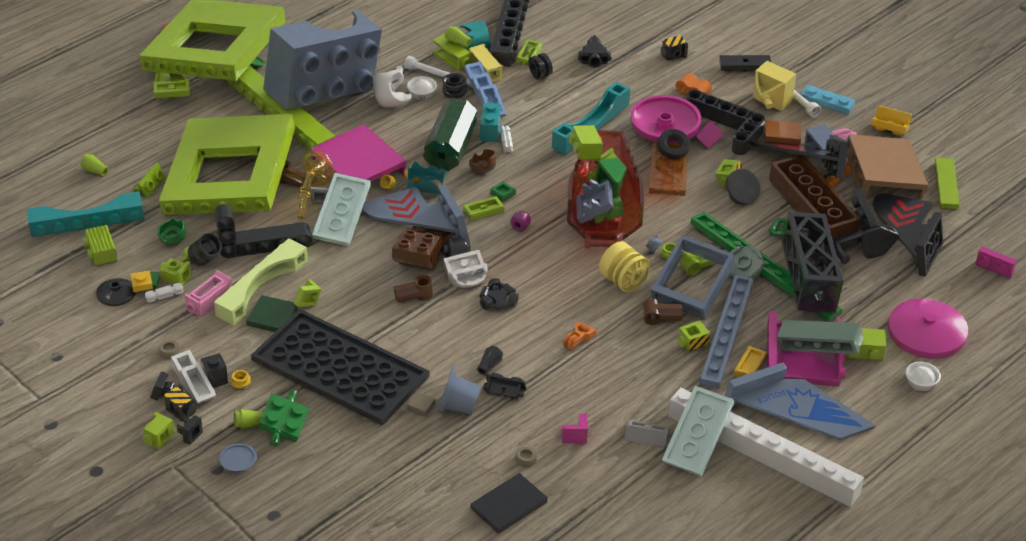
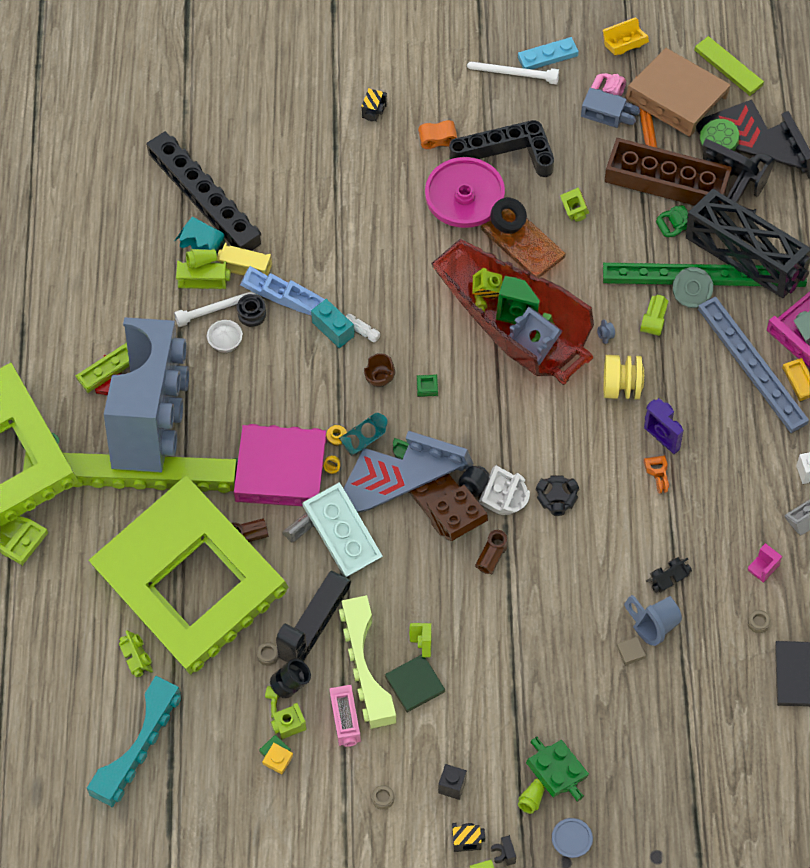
camera: 45 degrees left, 20 degrees up
lime cone [80,154,109,177] -> none
lime brick [82,225,117,266] -> none
black dish [96,278,136,306] -> none
white axle [145,283,184,303] -> none
black tile [150,371,175,401] -> none
green hair [157,218,186,245] -> none
white slope [171,350,216,404] -> none
yellow plate [230,370,251,388] -> none
black plate [251,309,430,426] -> none
clear yellow dish [297,150,334,219] -> none
white piece [373,66,412,108] -> none
dark green brick [423,98,477,171] -> none
lime tile [463,196,504,221] -> none
black cone [477,346,503,375] -> none
magenta piece [510,211,531,232] -> none
lime tile [516,40,542,65] -> none
black wheel [528,53,553,80] -> none
teal arch [552,82,630,155] -> none
lime brick [569,126,603,160] -> none
black rock [578,35,612,67] -> none
reddish brown piece [643,299,682,325] -> none
sand blue window [651,235,735,319] -> none
lime plate [661,243,676,259] -> none
lime brick [677,320,710,351] -> none
dark pink panel [696,121,724,148] -> none
black tile [719,55,772,72] -> none
black tile [725,168,760,205] -> none
light yellow piece [752,61,796,111] -> none
black piece [752,135,848,178] -> none
dark orange tile [765,120,801,145] -> none
none -> dark purple plate [644,398,684,455]
none -> bright green tile [700,119,740,151]

